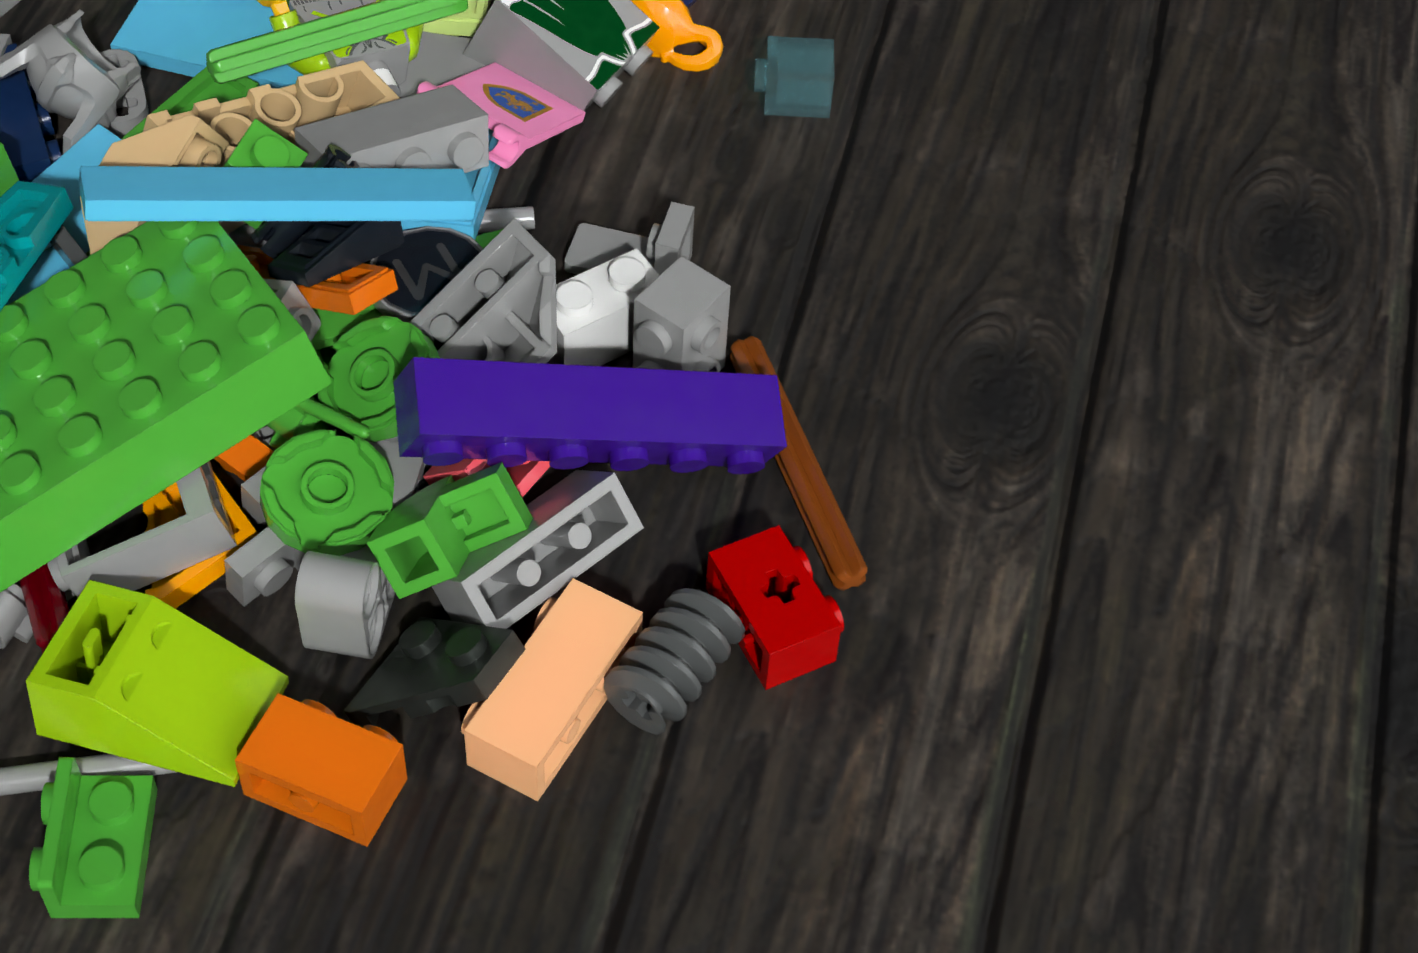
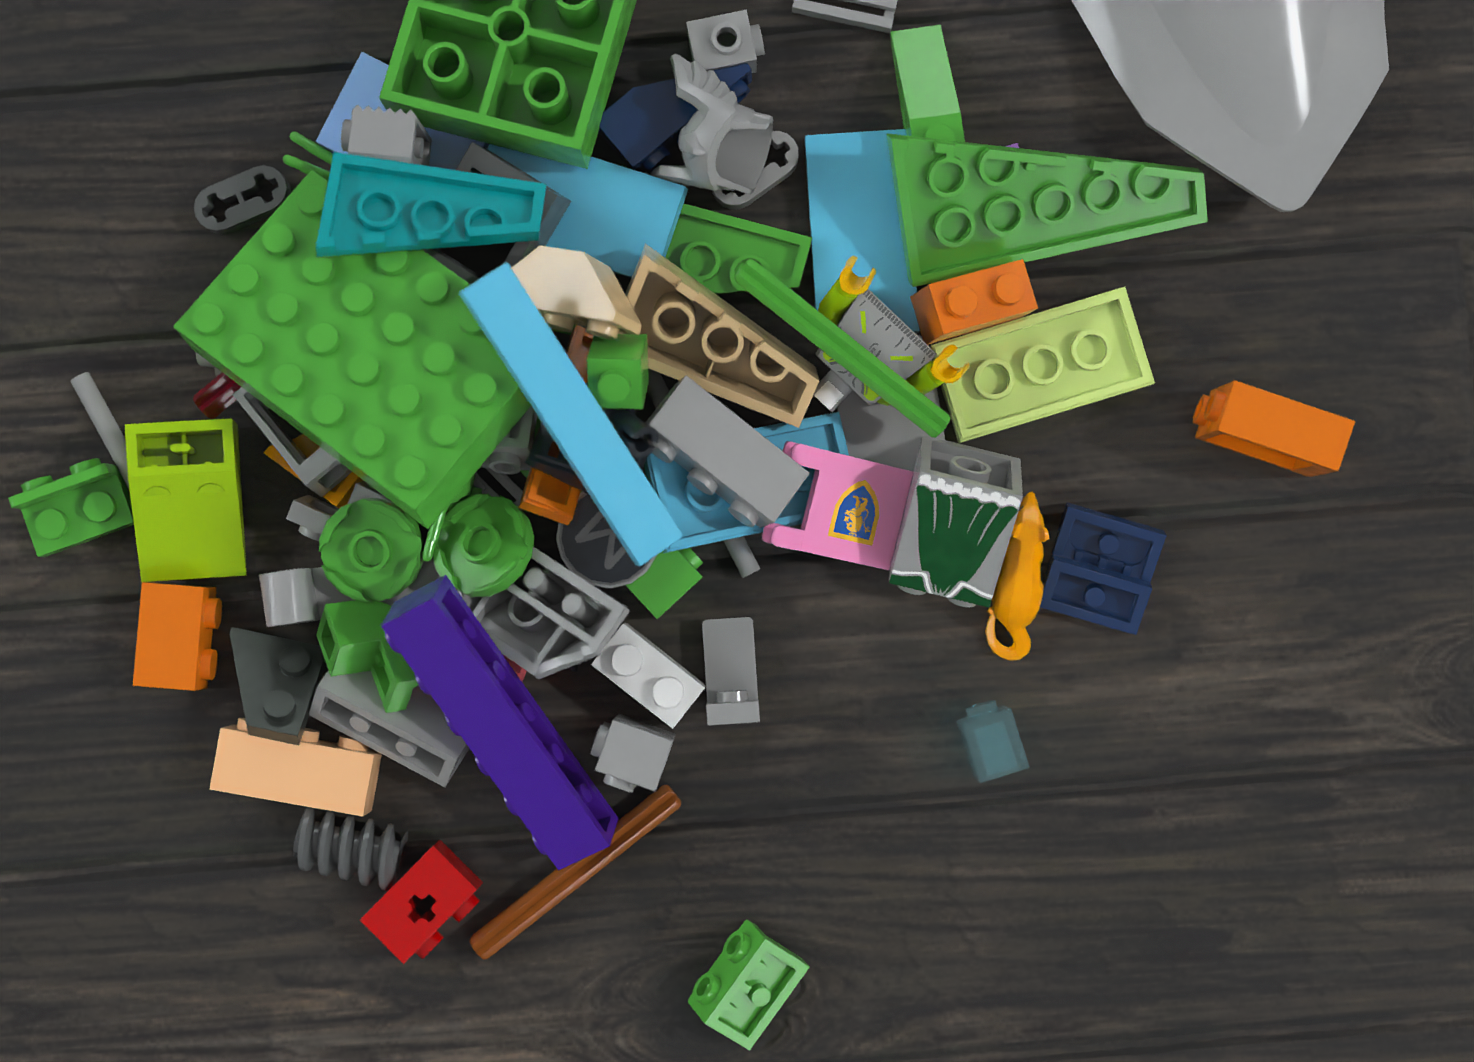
camera: 75 degrees right, 35 degrees up
none -> bright green bracket [688,919,810,1051]

